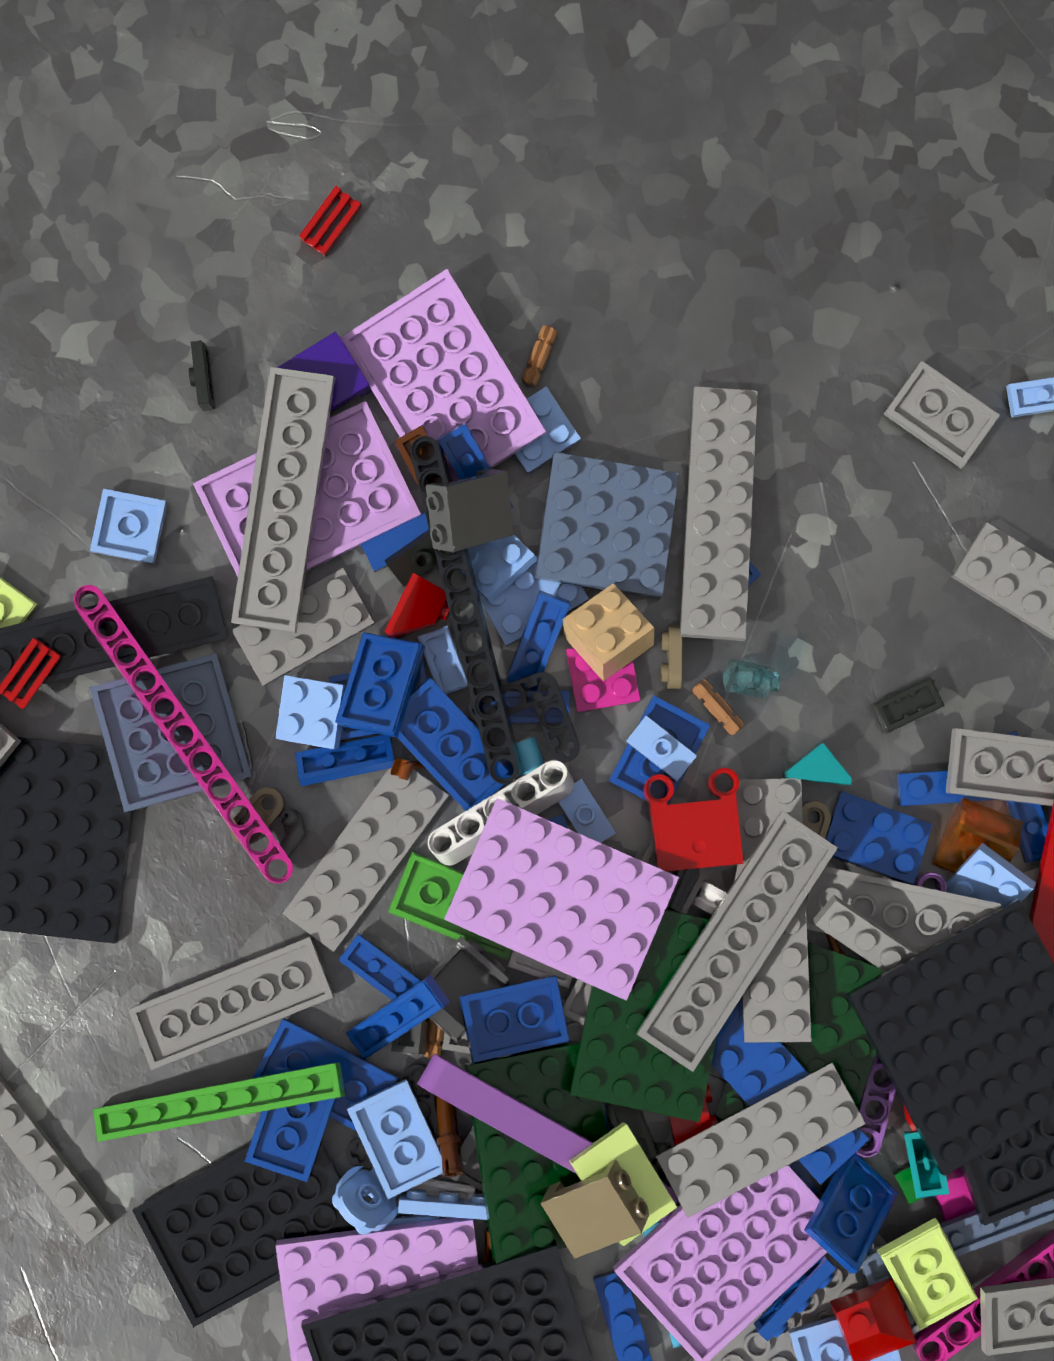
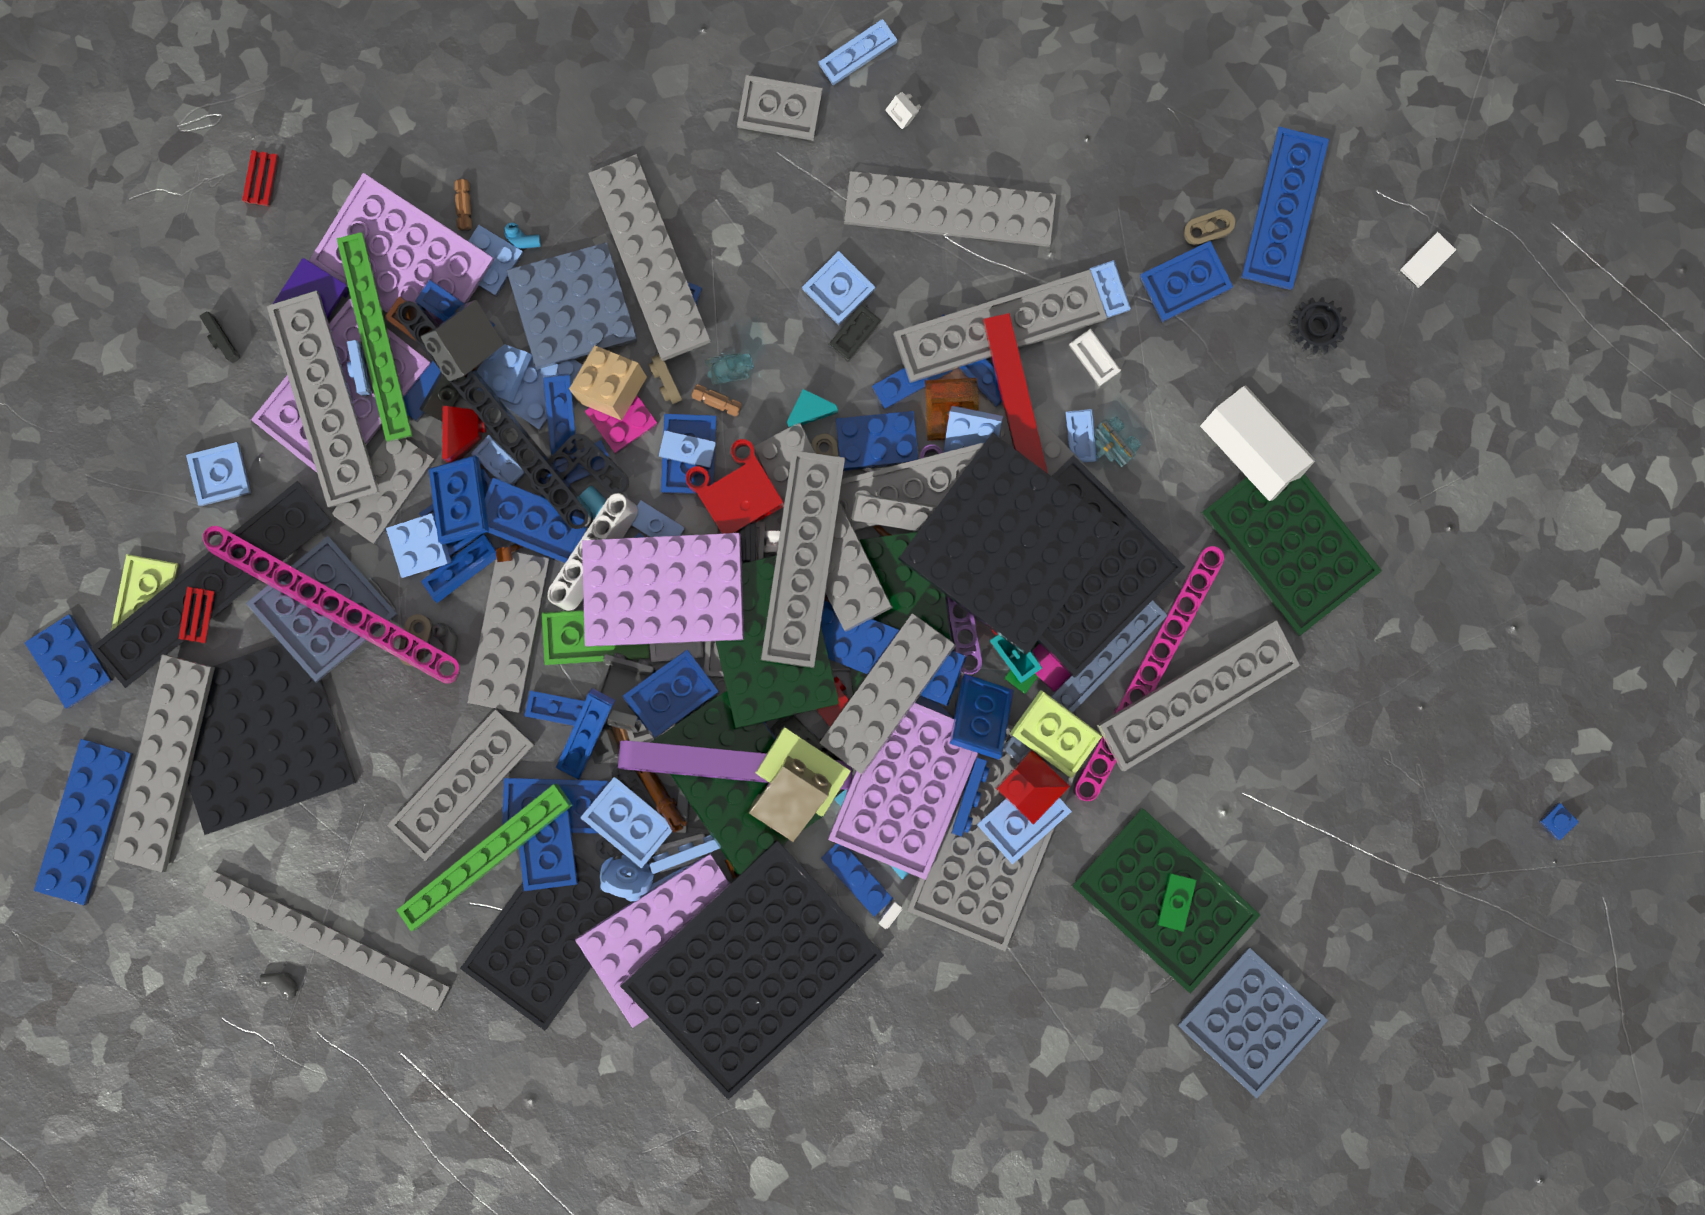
camera: 20 degrees left, 0 degrees up
none -> bright green plate [336,232,413,442]
none -> light blue plate [347,340,372,396]
none -> dark azure arm [504,223,541,249]
none -> light blue plate [802,251,875,325]

